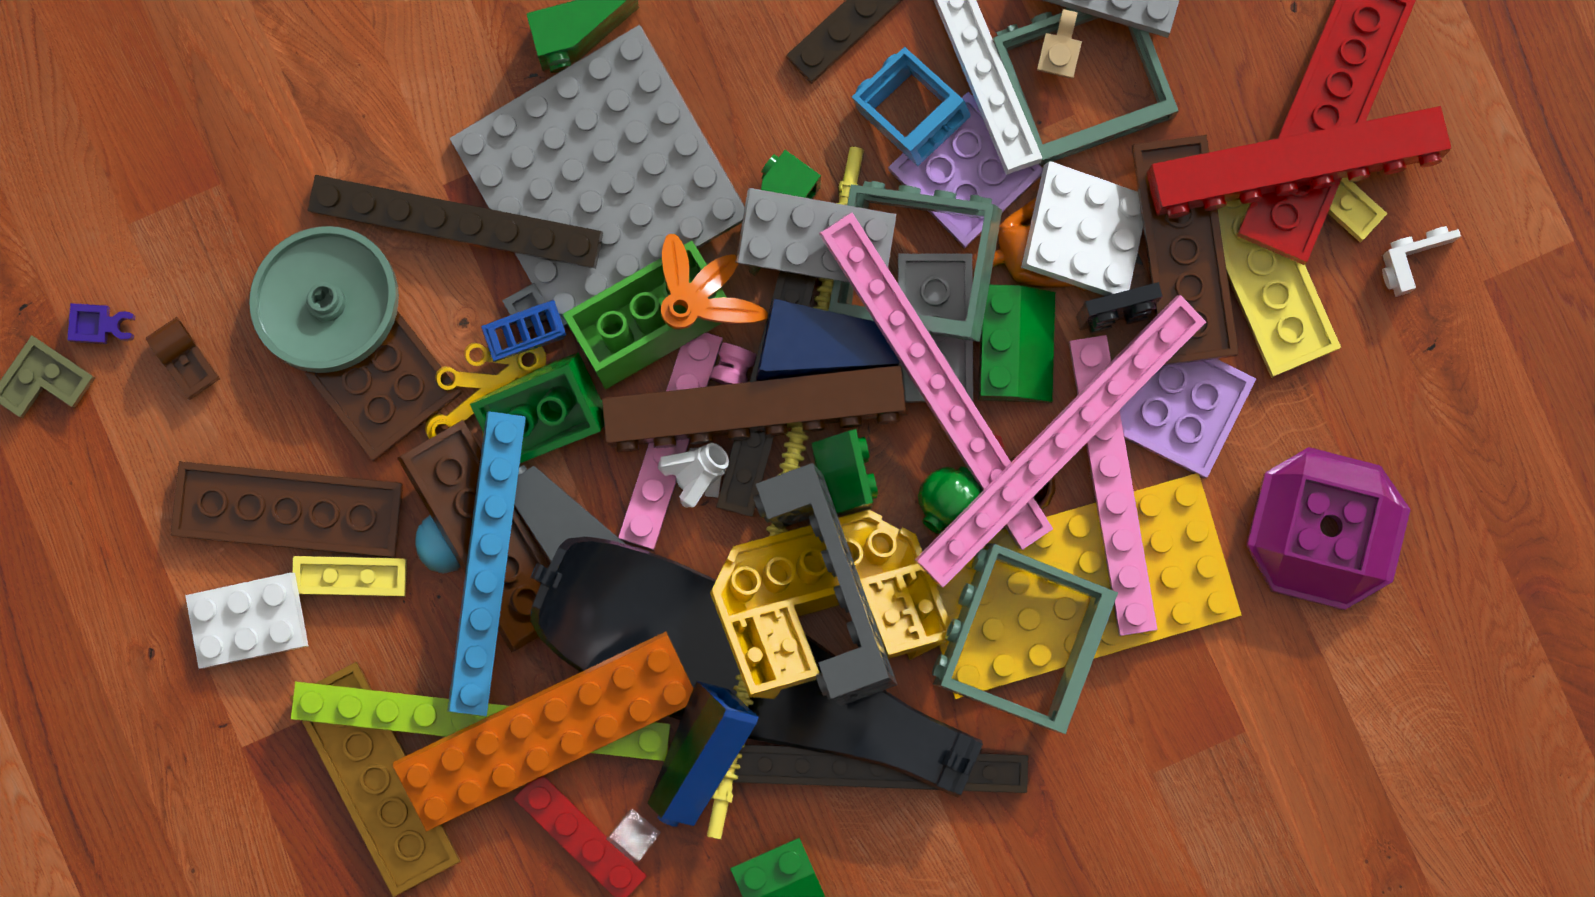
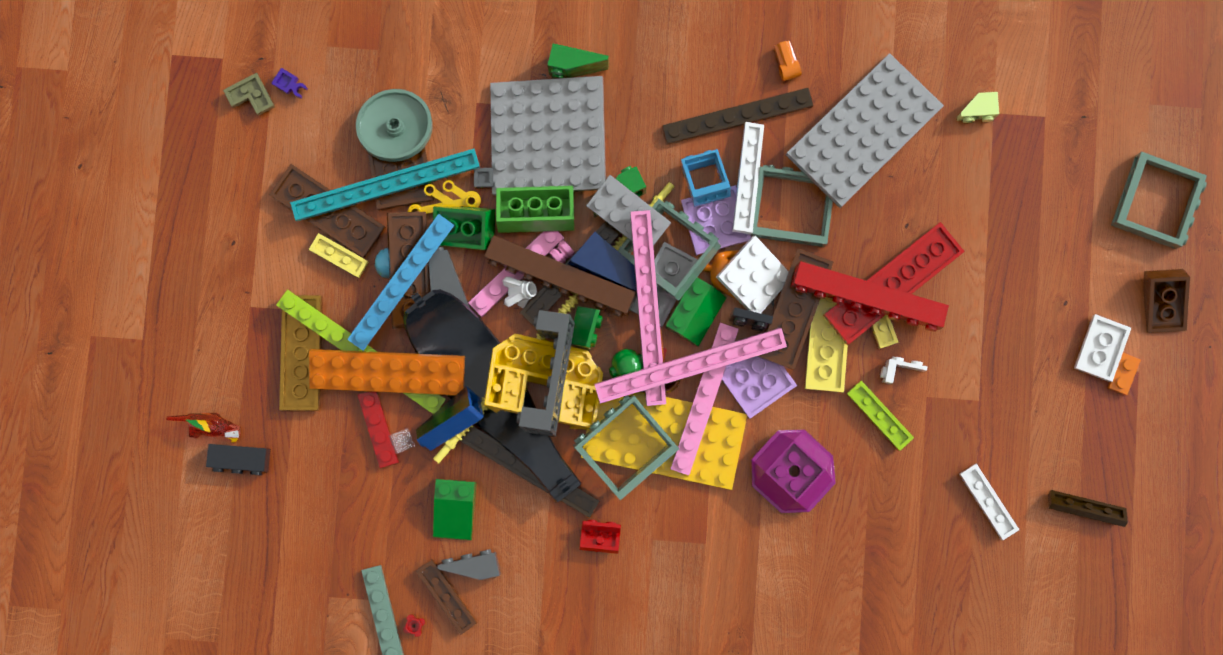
camera: 35 degrees right, 0 degrees up
reddish brown plate [146,317,220,400] -> none
white plate [185,573,309,669] -> none
dark brown plate [308,175,603,269] -> none
blue slope [481,300,566,362] -> none
orange plant [661,234,768,329] -> none
tan plate [1037,9,1082,79] -> none
none -> teal plate [290,149,480,222]
none -> red bracket [580,520,621,554]
none -> lime plate [847,381,914,451]

